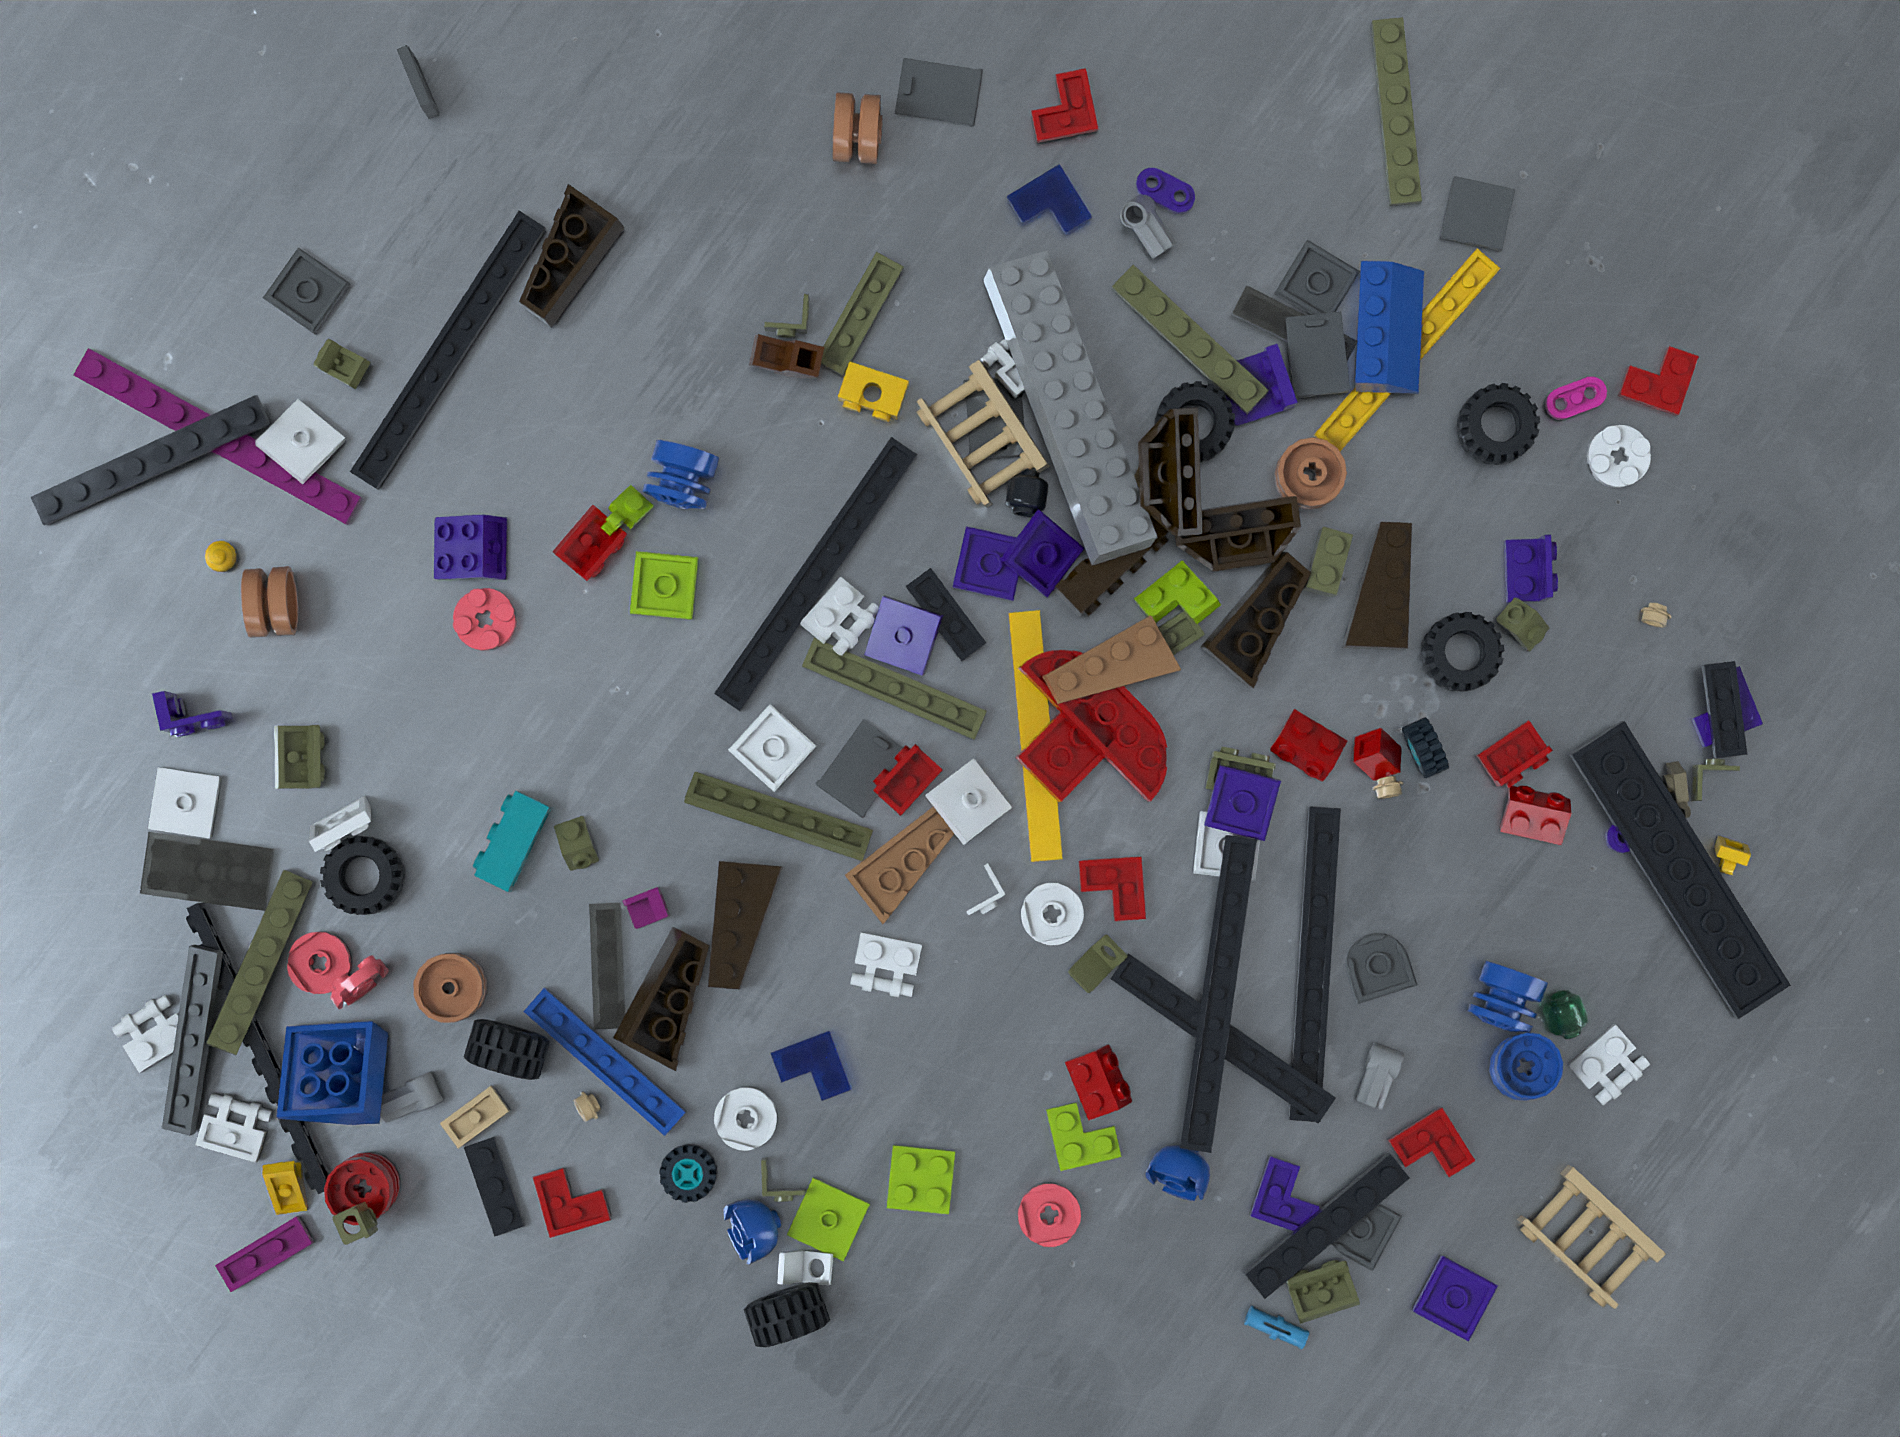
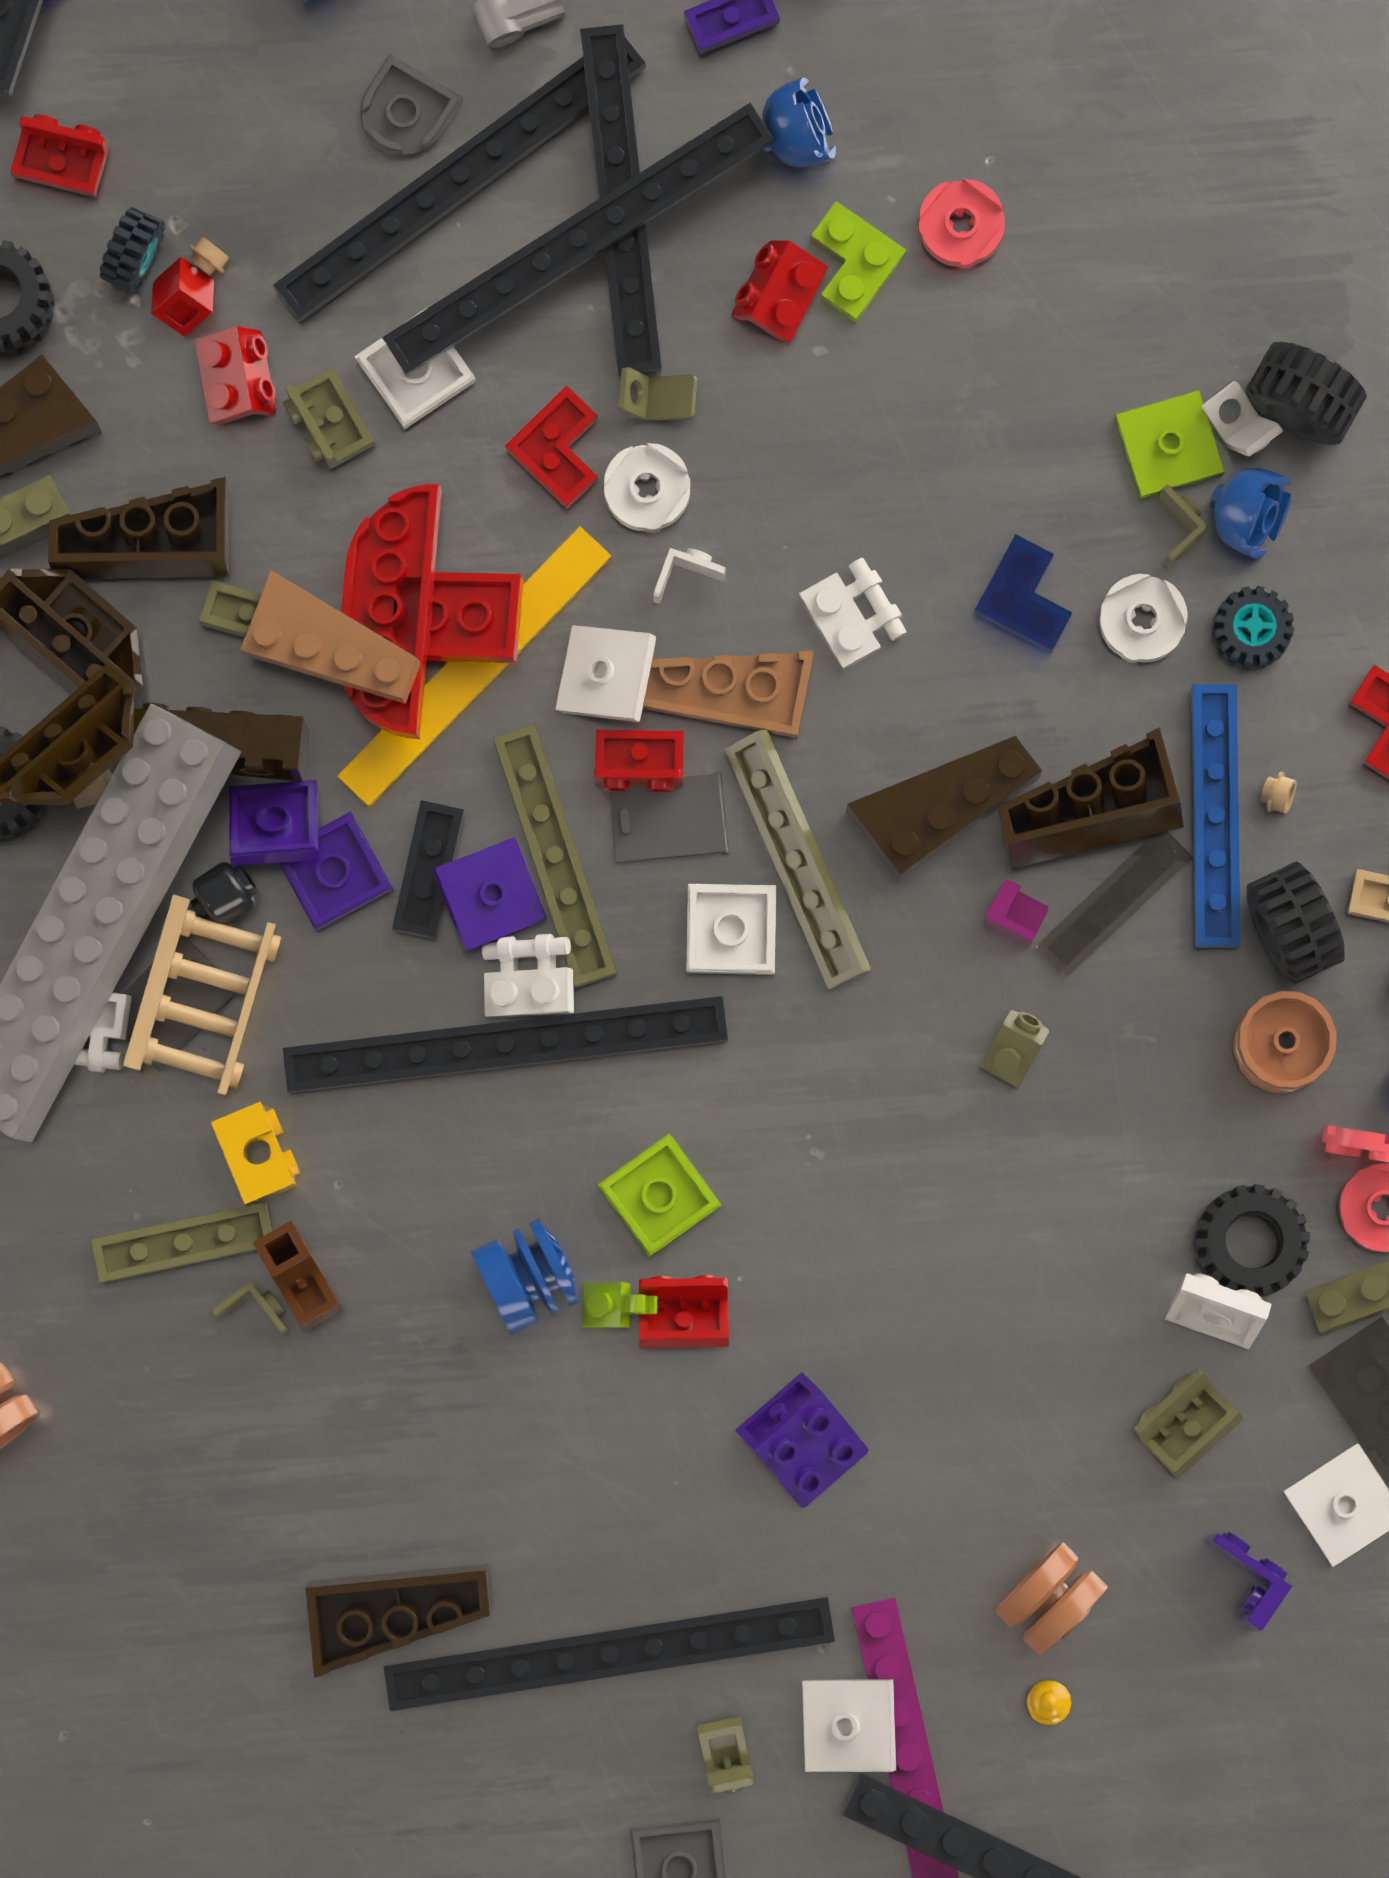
camera: 130 degrees left, 5 degrees down
coral plate [453,588,517,651] -> none
teal brick [473,791,552,892] -> none
lime plate [887,1145,955,1214] -> none
lime plate [1134,560,1221,624] -> none
dark purple plate [1204,764,1281,841] -> none
bracket [1500,786,1572,845] -> none

